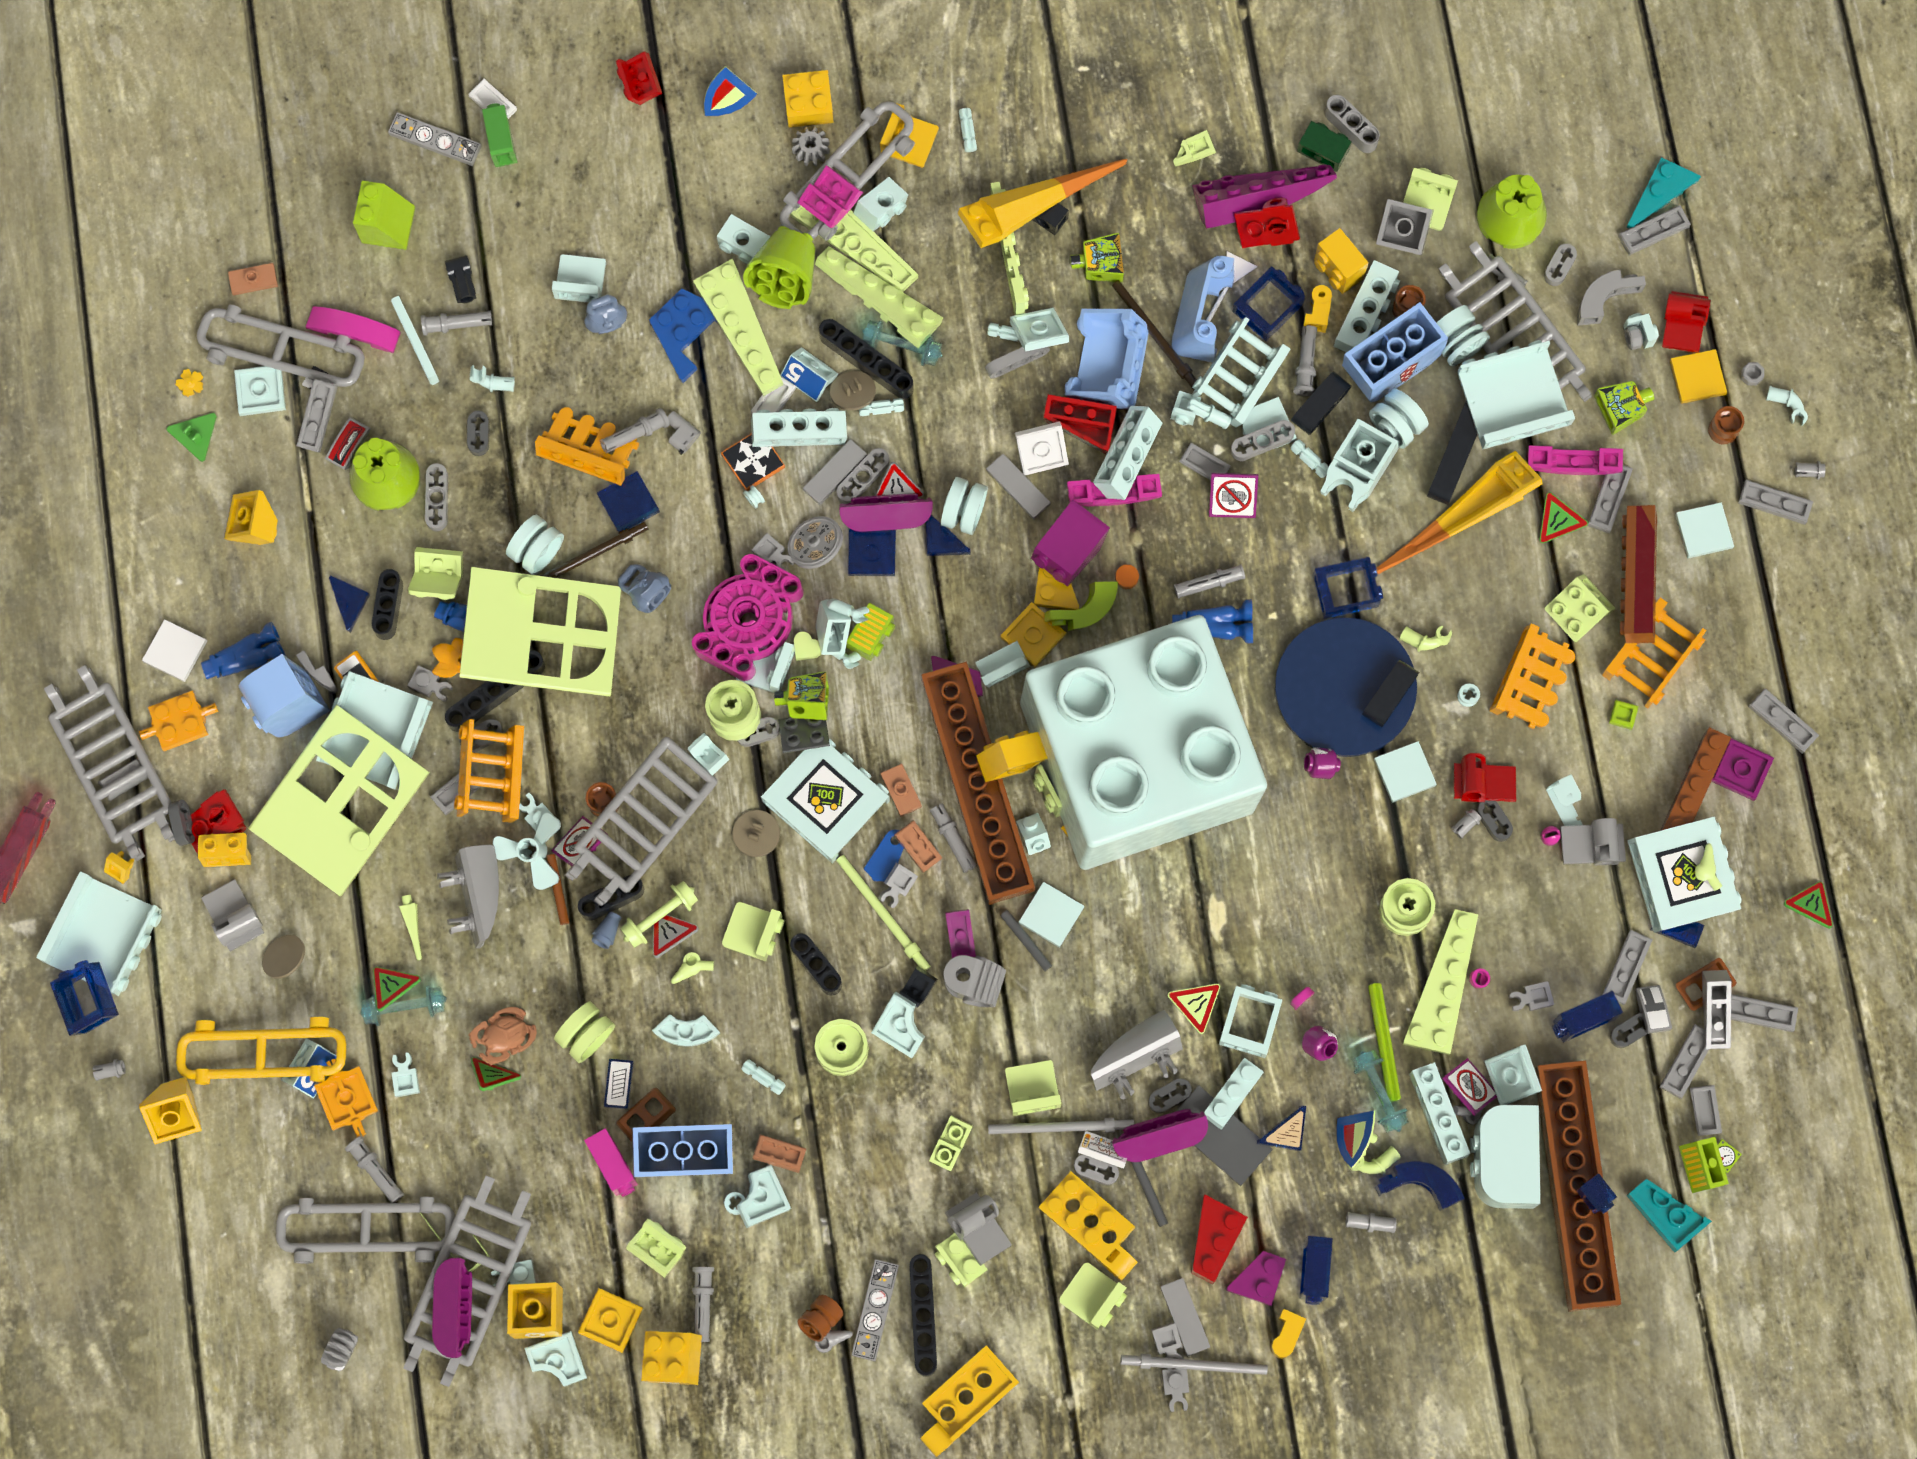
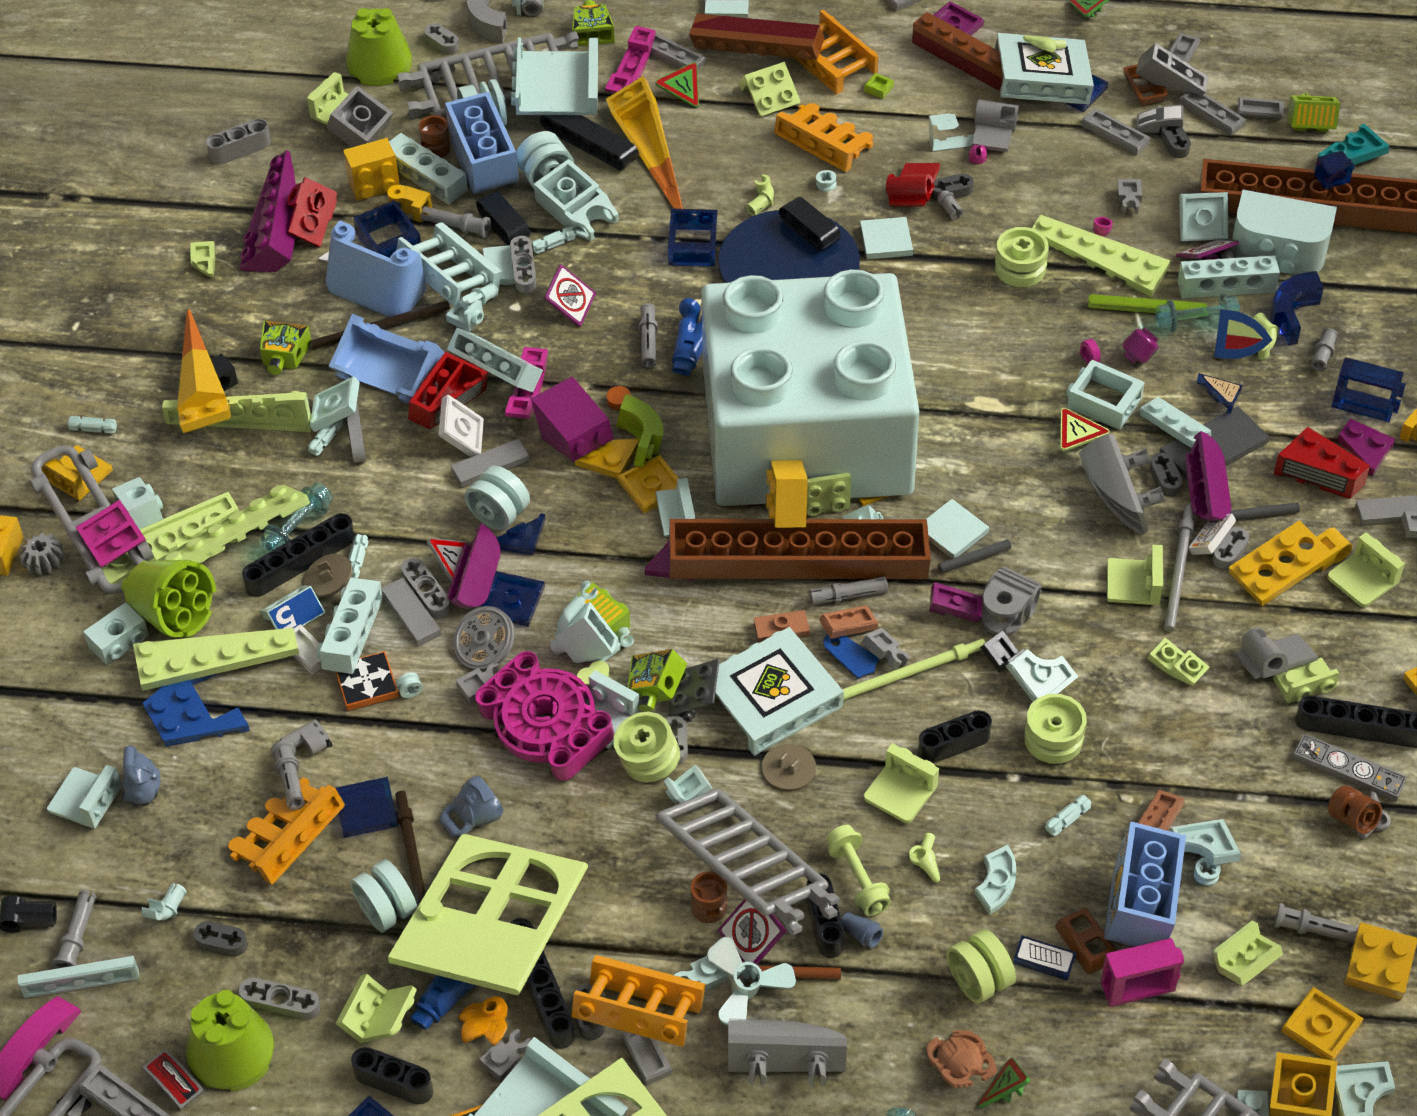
camera: 75 degrees left, 25 degrees down
piece [653,915,699,958] -> none
light grey tile [1179,443,1231,480] -> none
dark green brick [1297,121,1352,172] -> none
clear blue window [1552,991,1623,1043] -> none

